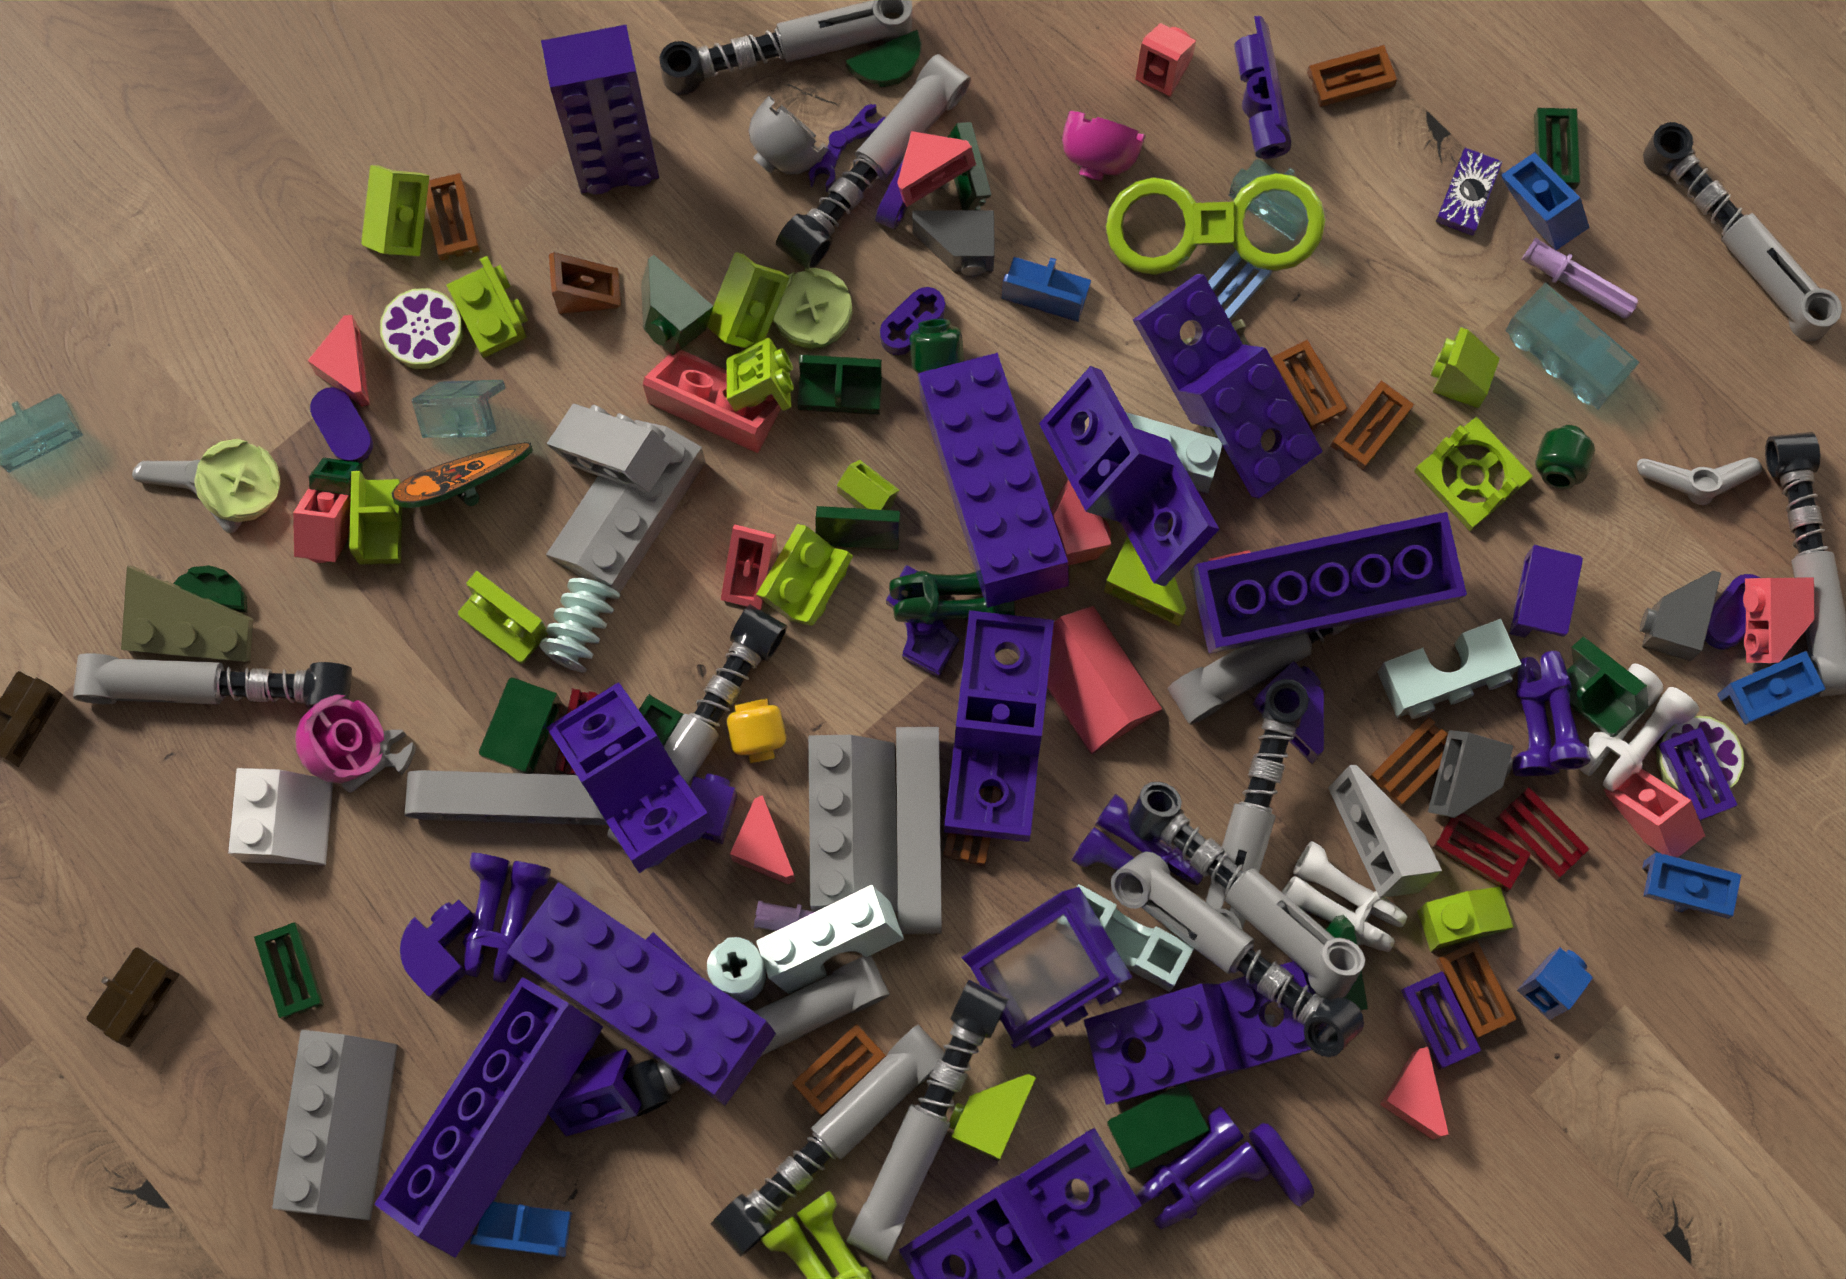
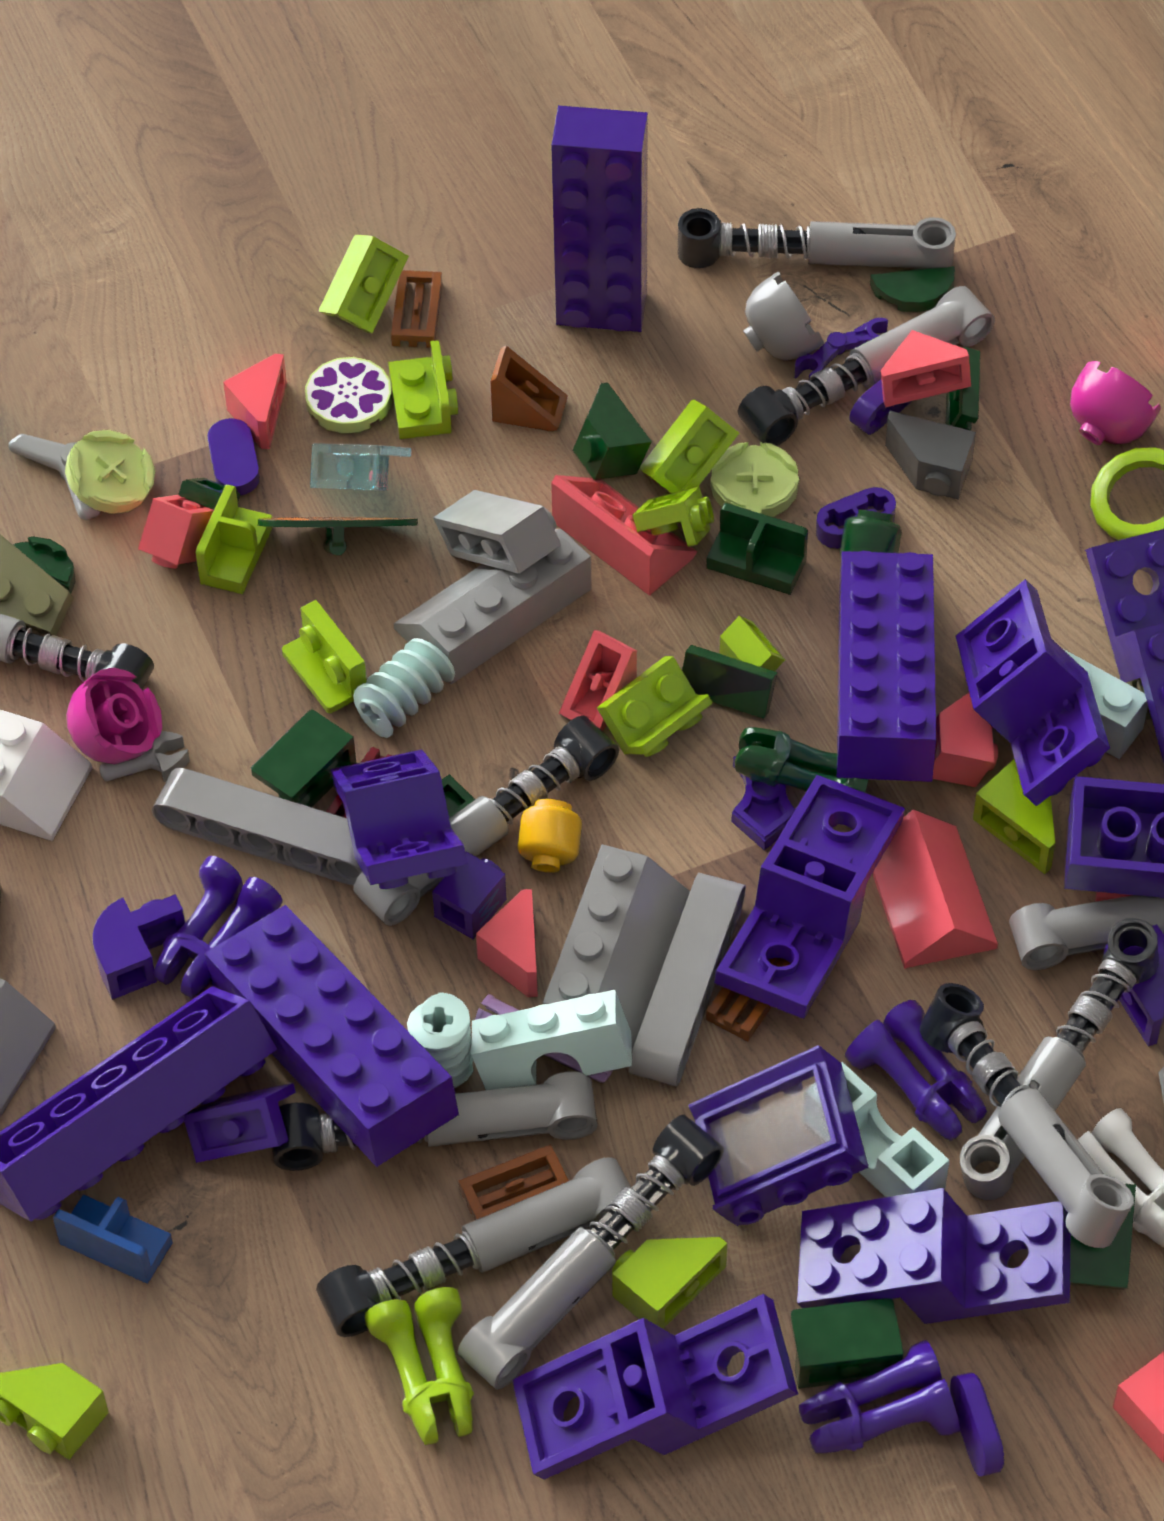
camera: 20 degrees right, 20 degrees down
blue panel [1001,257,1091,322] -> none
piece [1111,852,1364,1057] -> none

